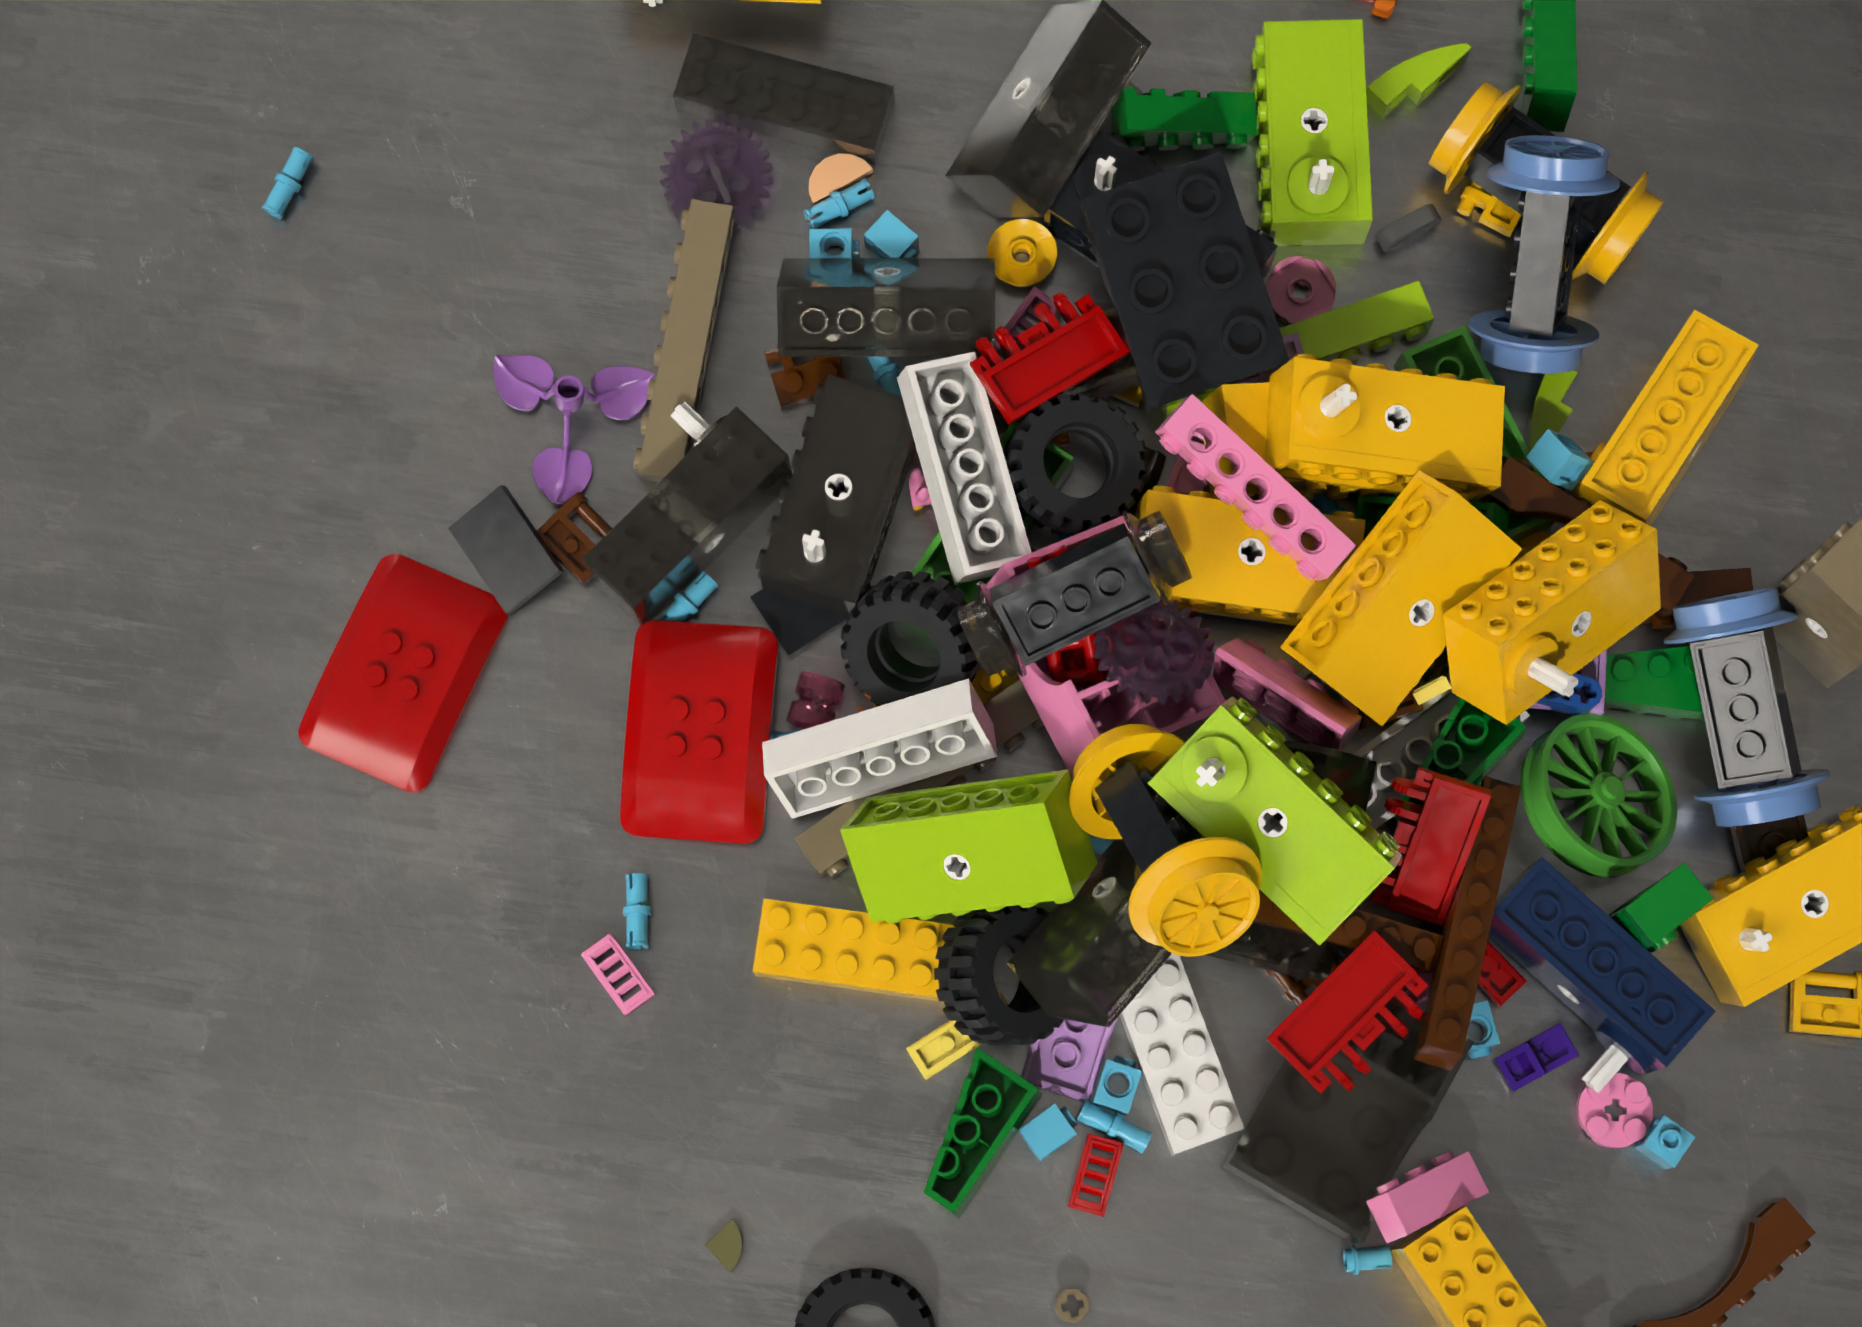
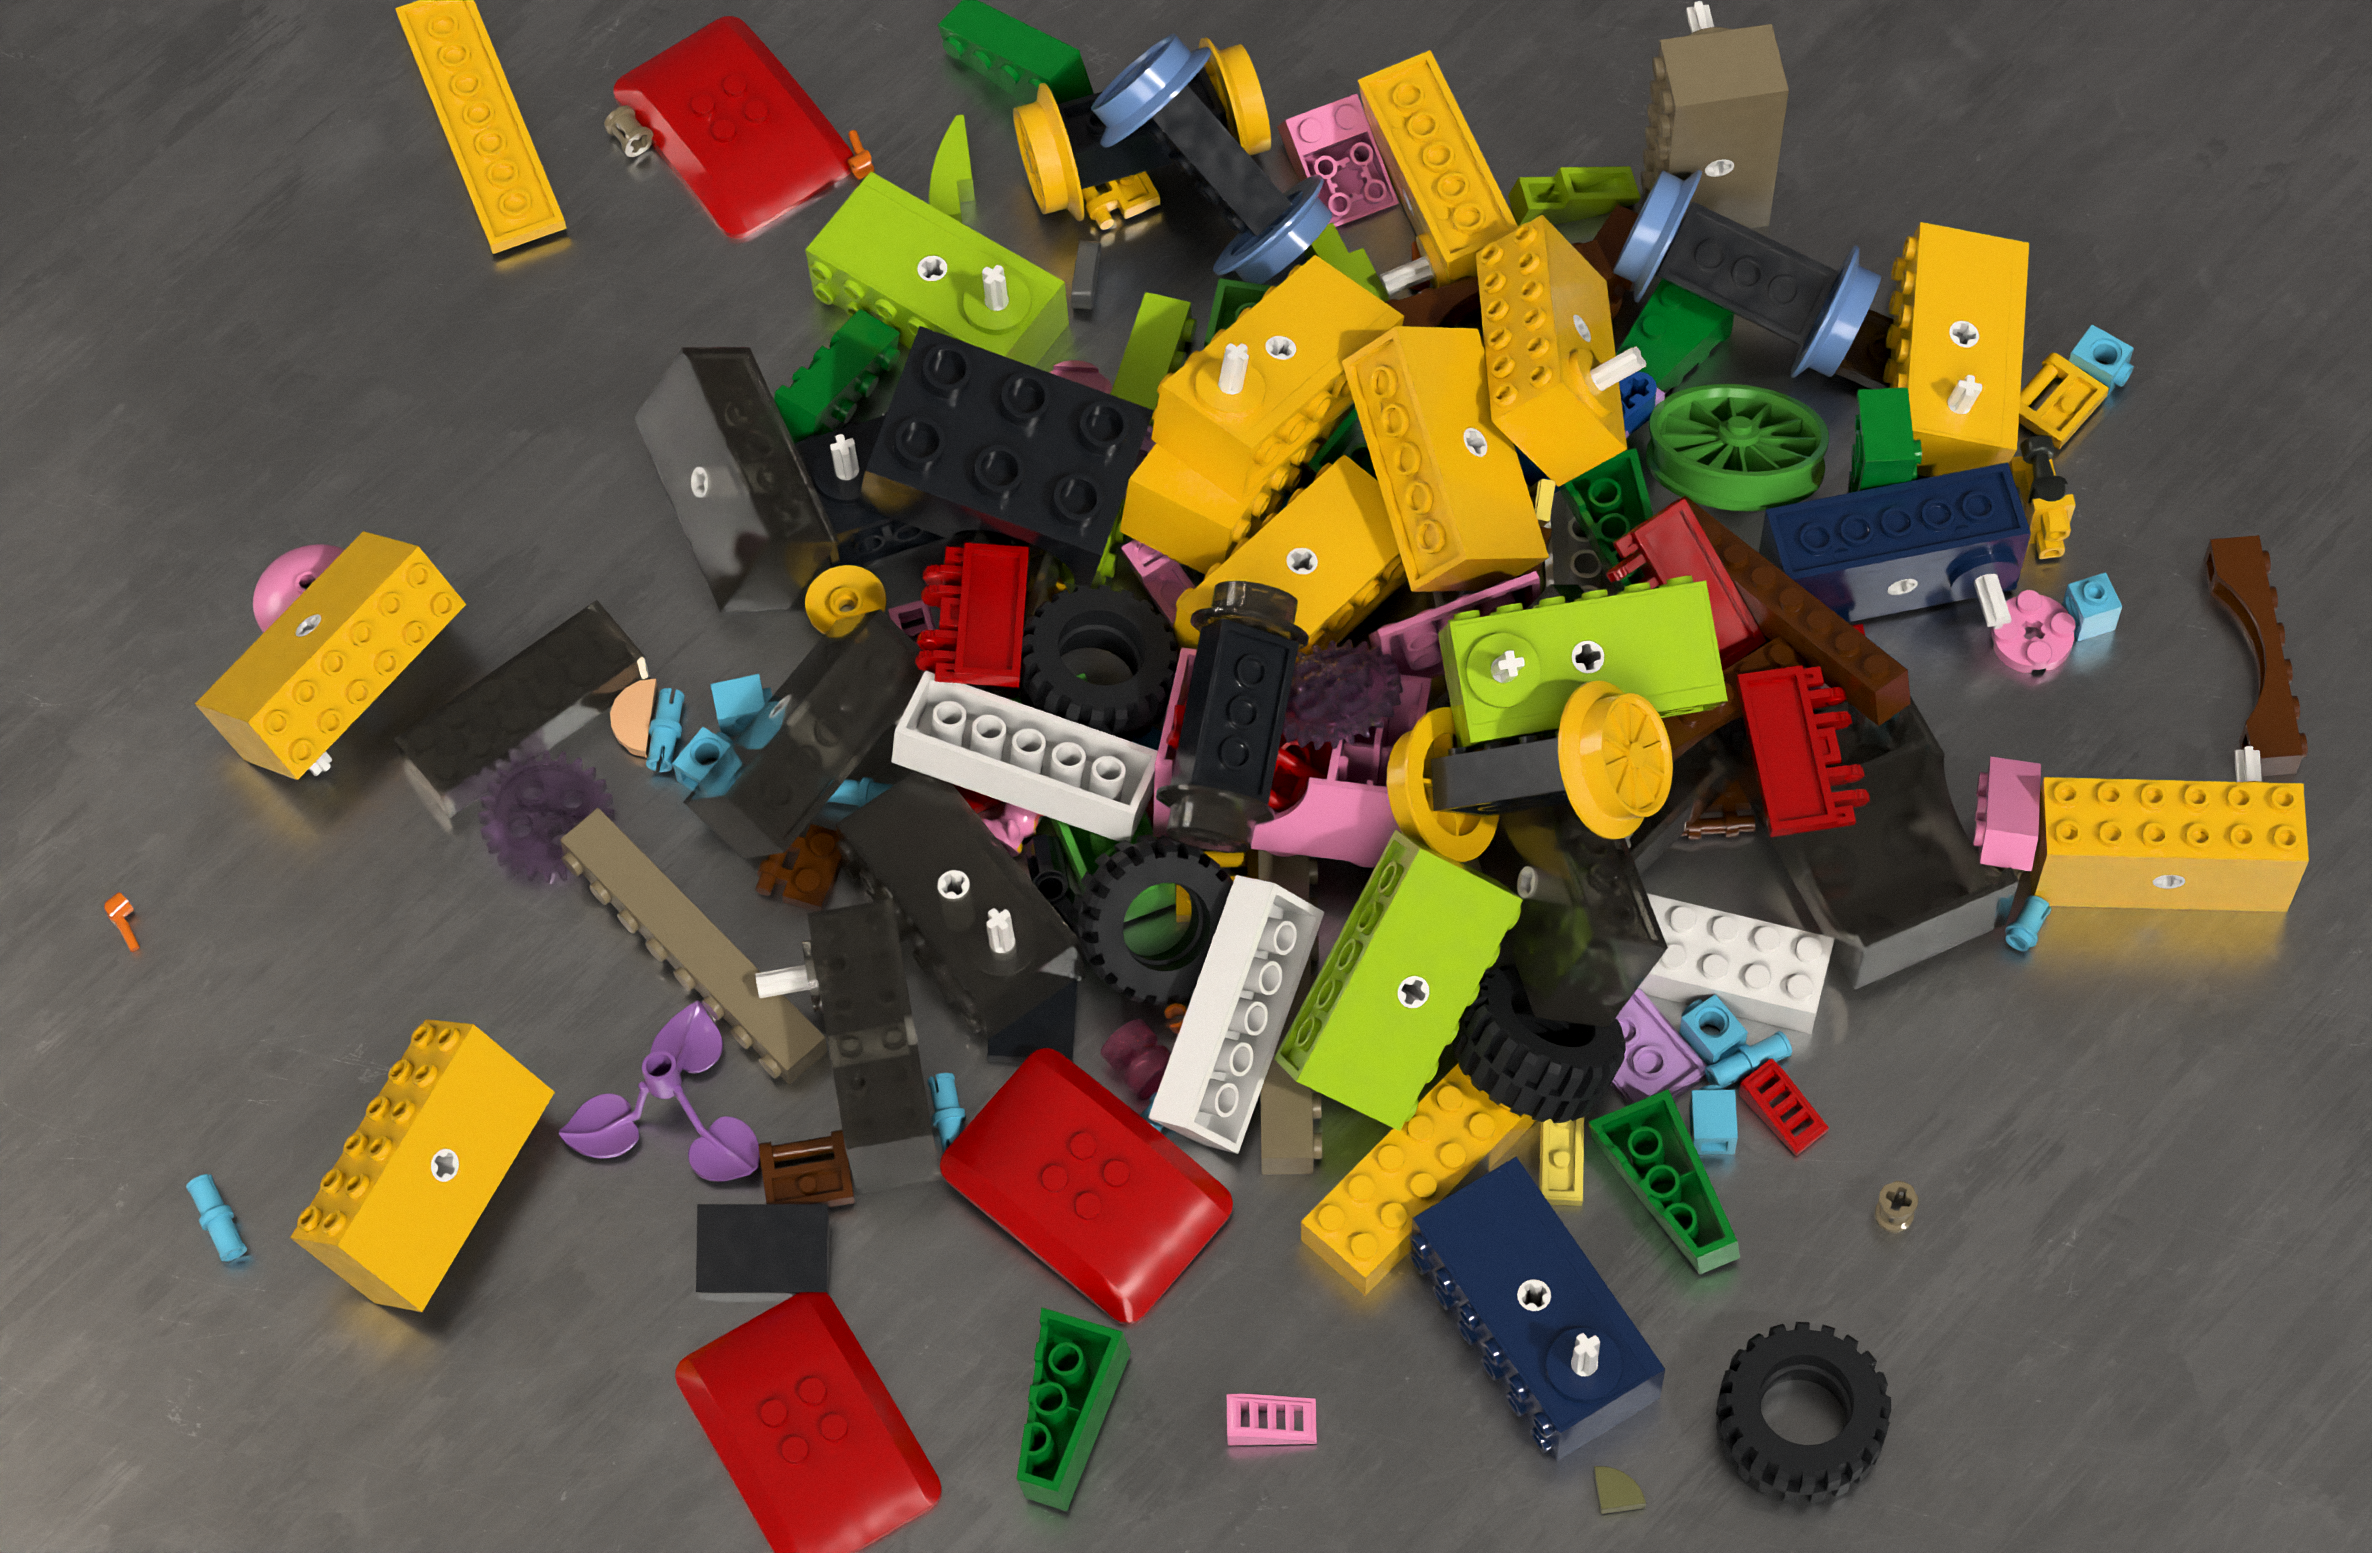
camera: 55 degrees left, 15 degrees down
medium azure pin [623,873,652,950] -> none
bright pink brick [1155,394,1356,582] -> none
dark purple slope [1495,1023,1579,1092] -> none
medium azure brick [1526,429,1594,491] -> none
none -> yellow piece [290,1019,555,1312]
none -> green wedge [1016,1307,1131,1511]
none -> black piece [1024,834,1080,953]
none -> bright pink slope [1277,93,1399,227]
none -> dark blue piece [1409,1157,1665,1462]
none -> lime slope [1508,166,1641,227]
none -> yellow hips [2009,435,2076,559]

